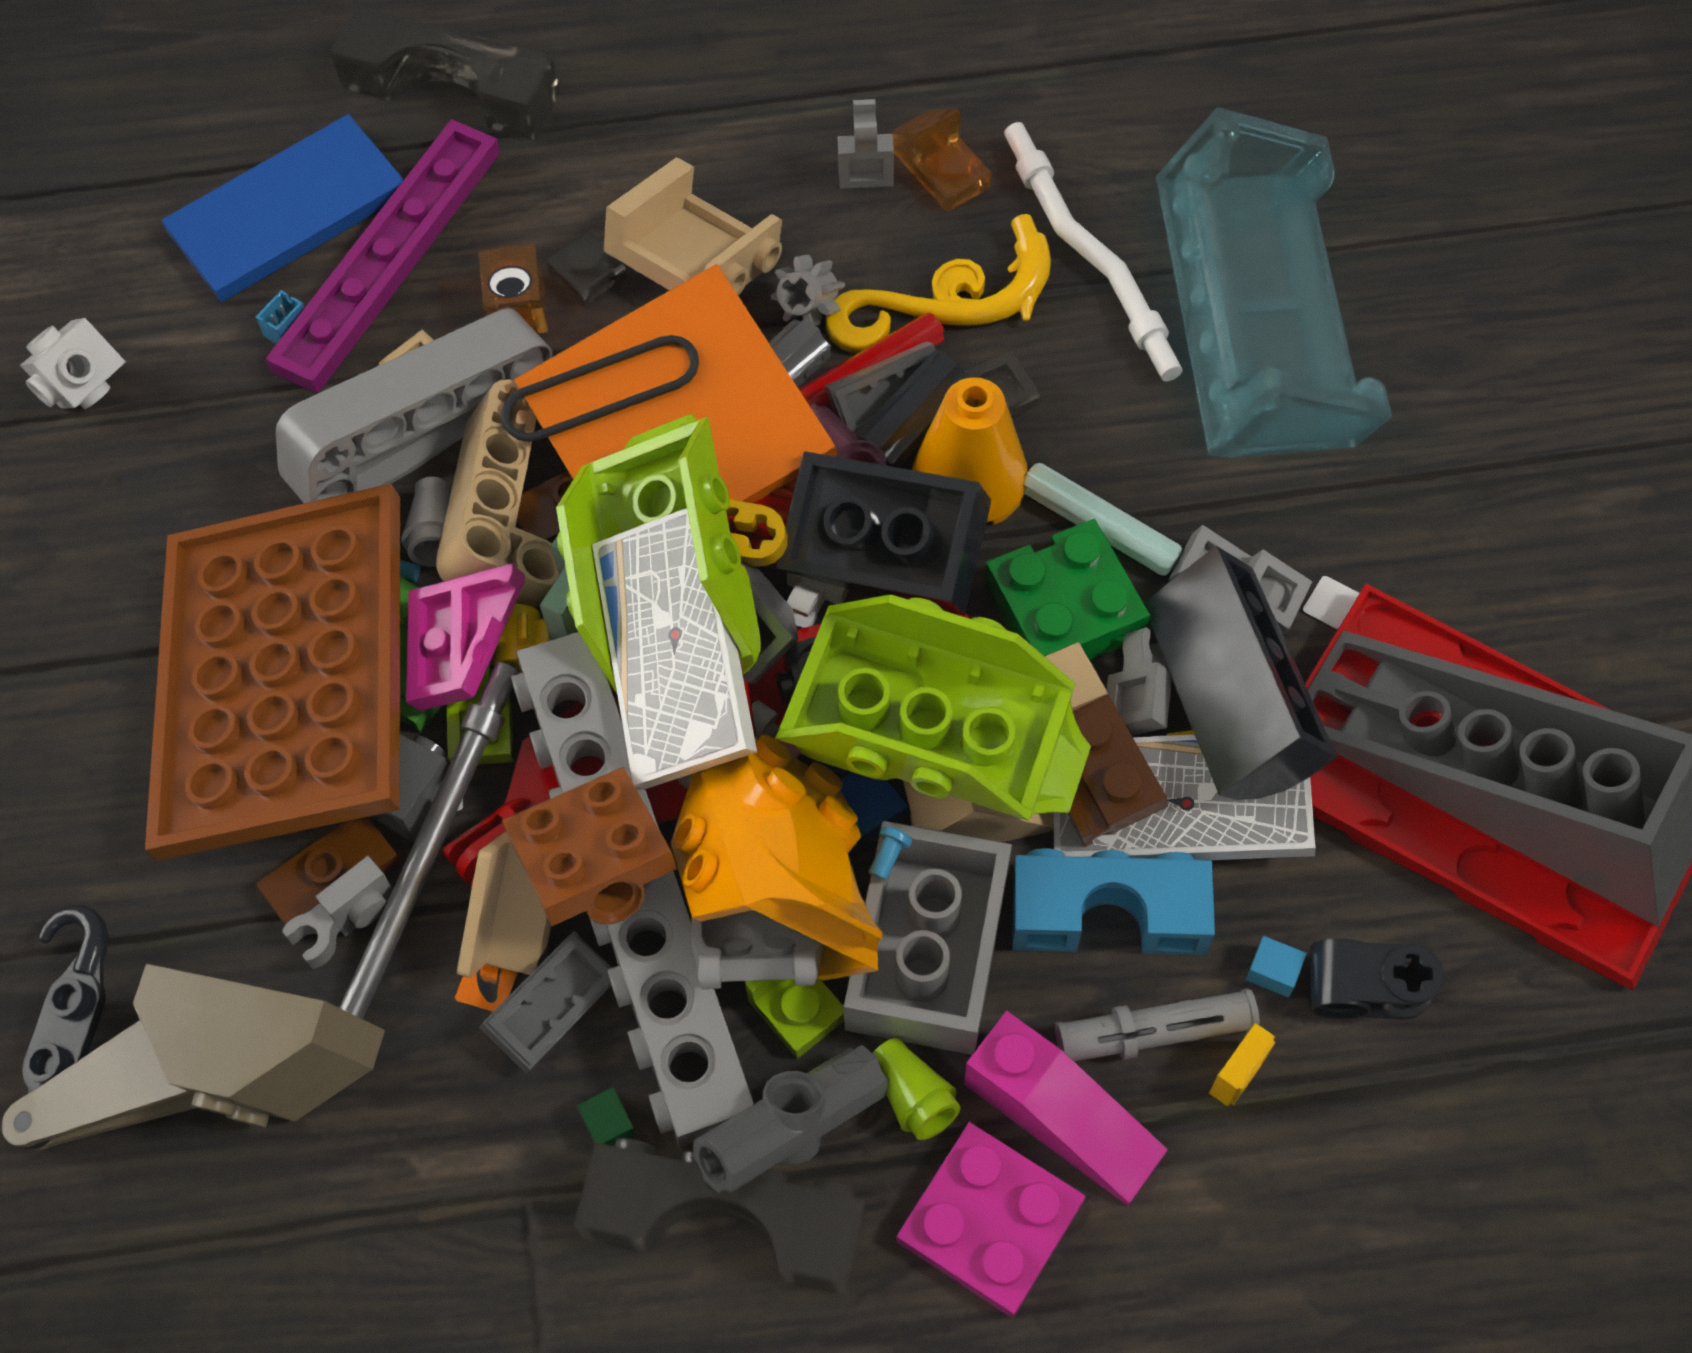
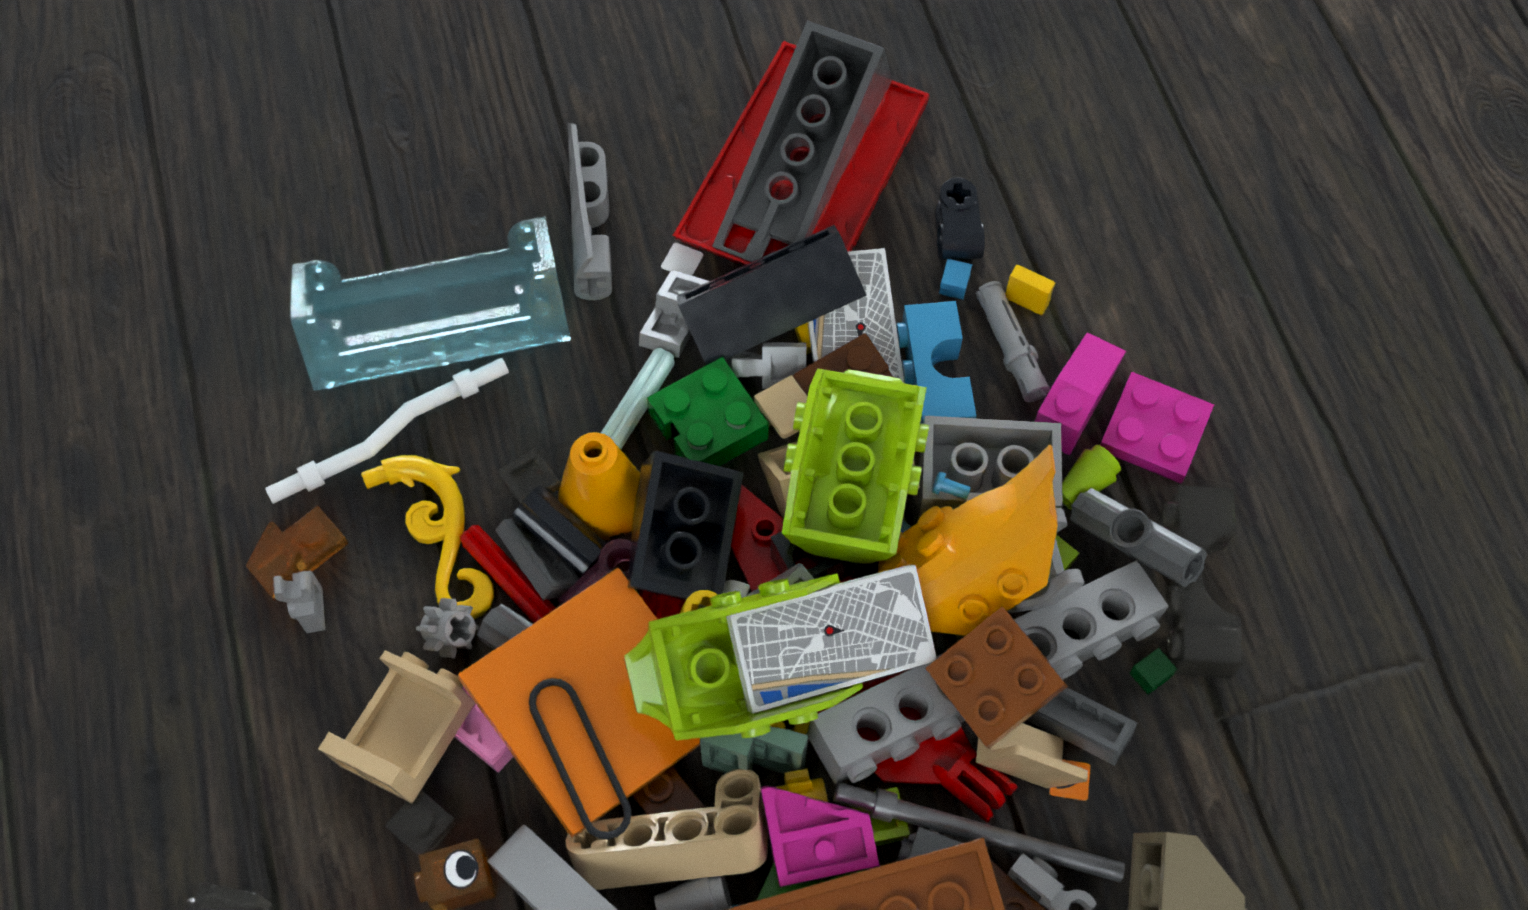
camera: 100 degrees left, 0 degrees up
none -> light grey panel [568,123,612,300]

